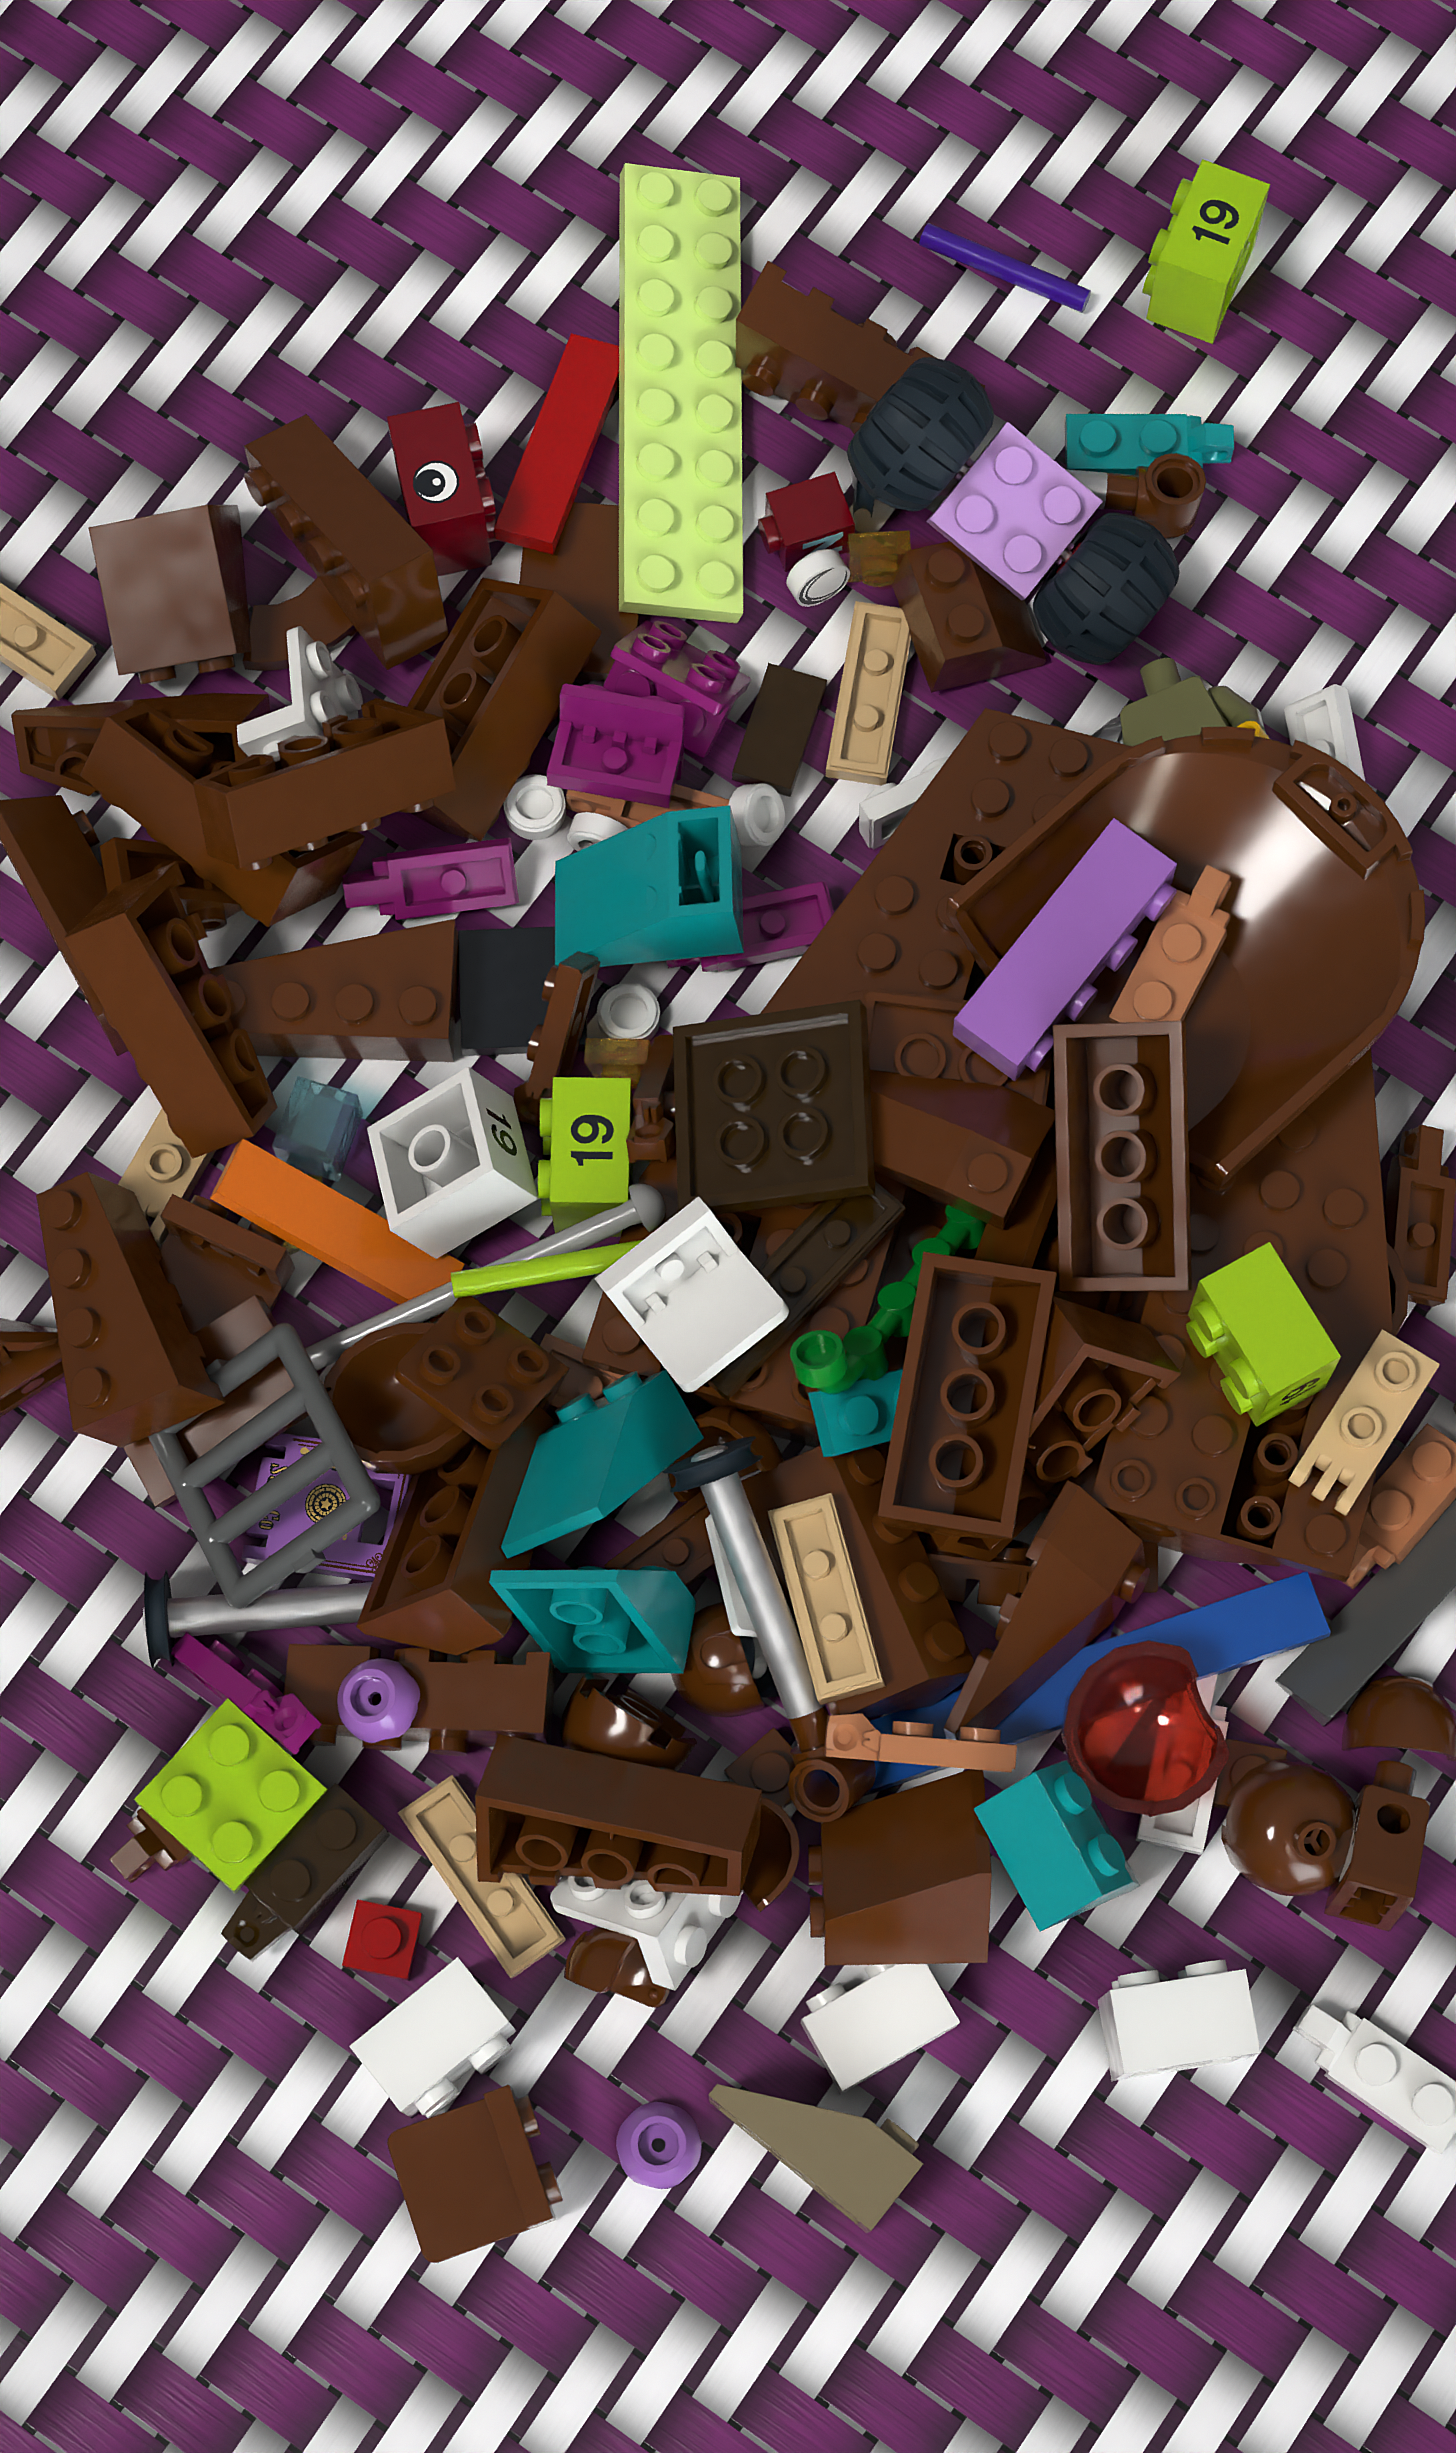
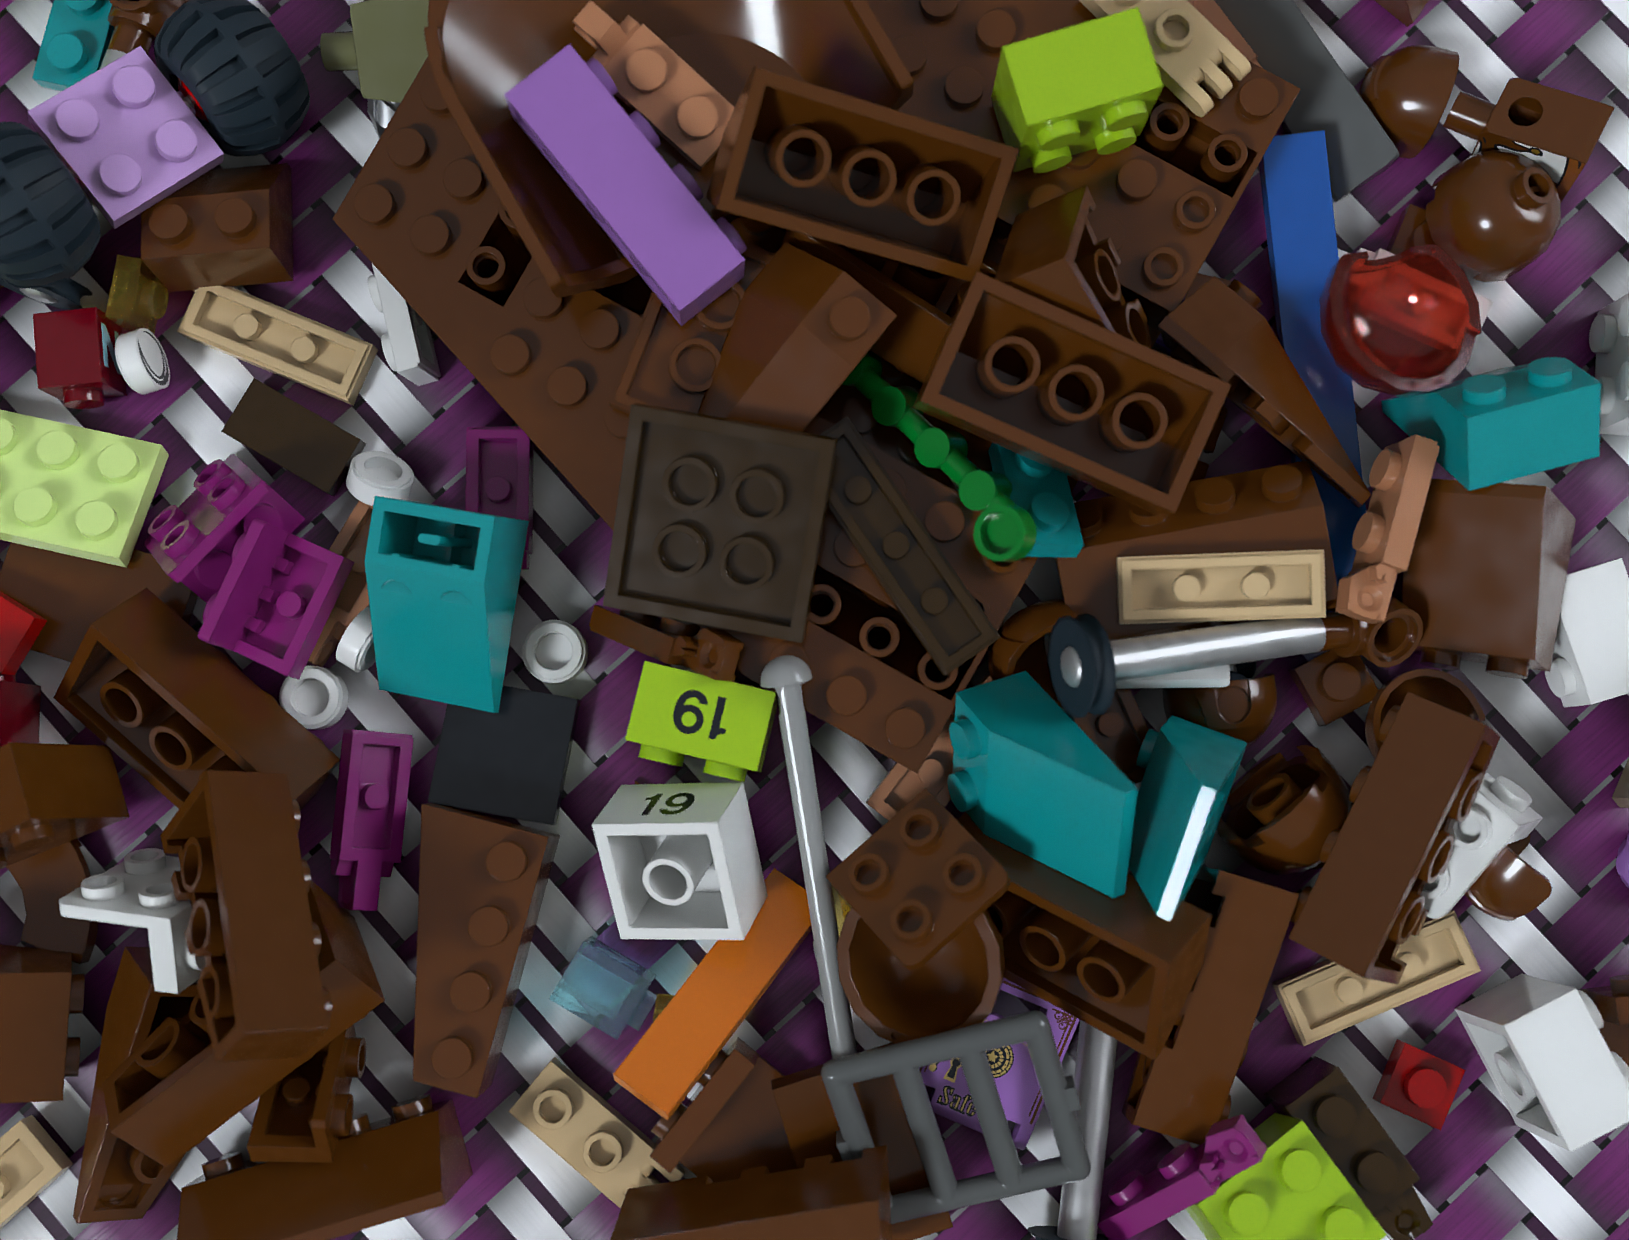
camera: 75 degrees left, 10 degrees up
reddish brown wedge [63,861,278,1159] -> none
medium lavender plate [337,1658,420,1743] -> none
lime bar [451,1239,644,1298] -> none
reddish brown hinge [513,951,601,1127] -> none
clear yellow plate [584,1038,652,1089] -> none
white bracket [595,1196,789,1392] -> none

